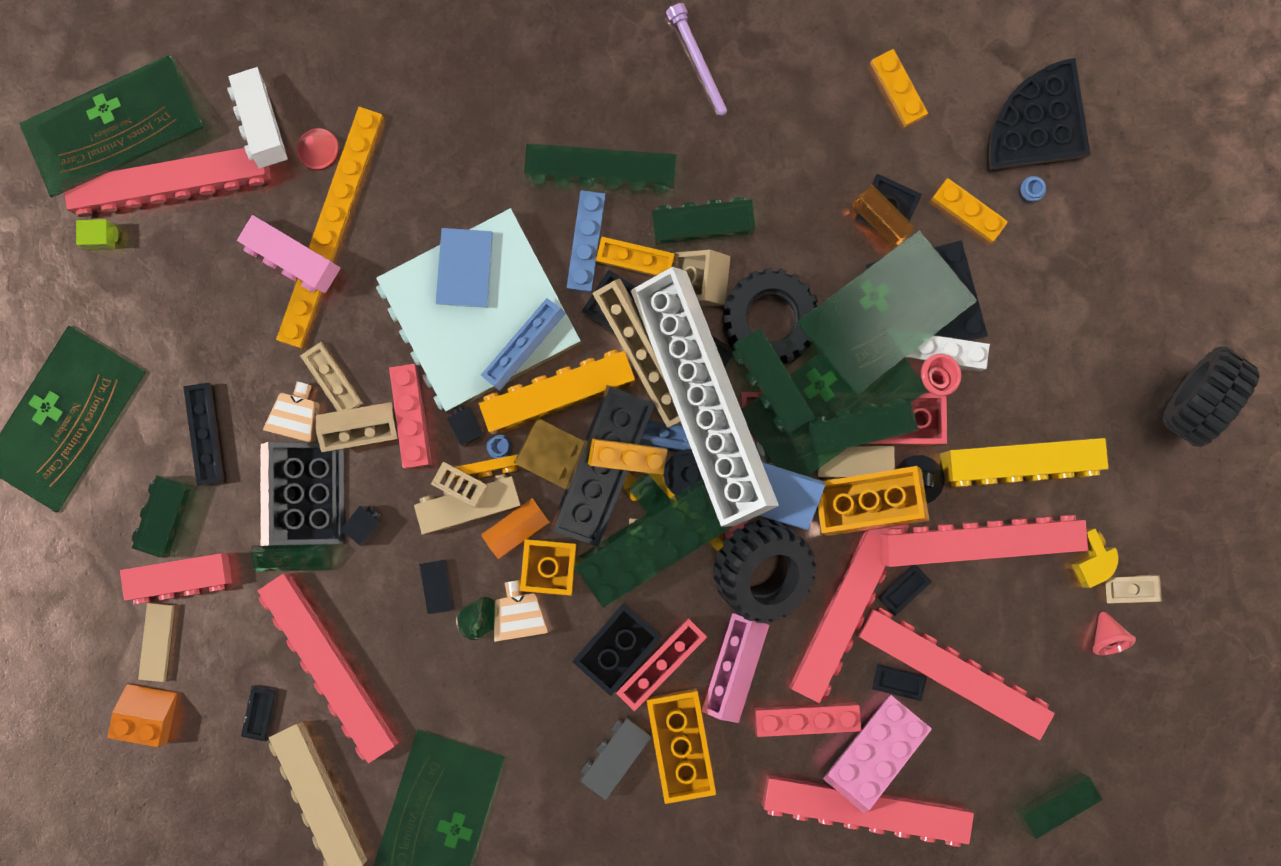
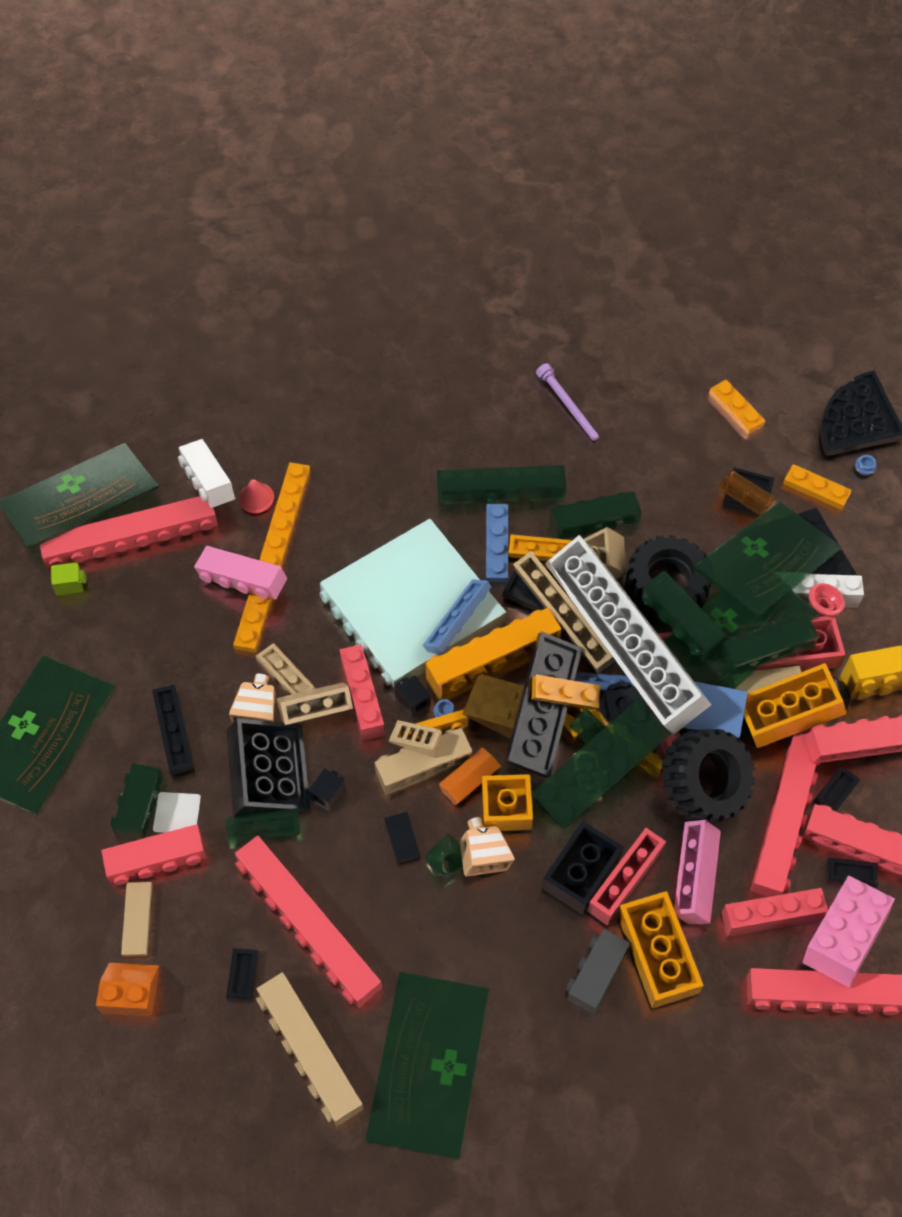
camera: 10 degrees left, 25 degrees down
medium blue tile [436,228,493,308] -> none
none -> white sticker [153,792,201,833]

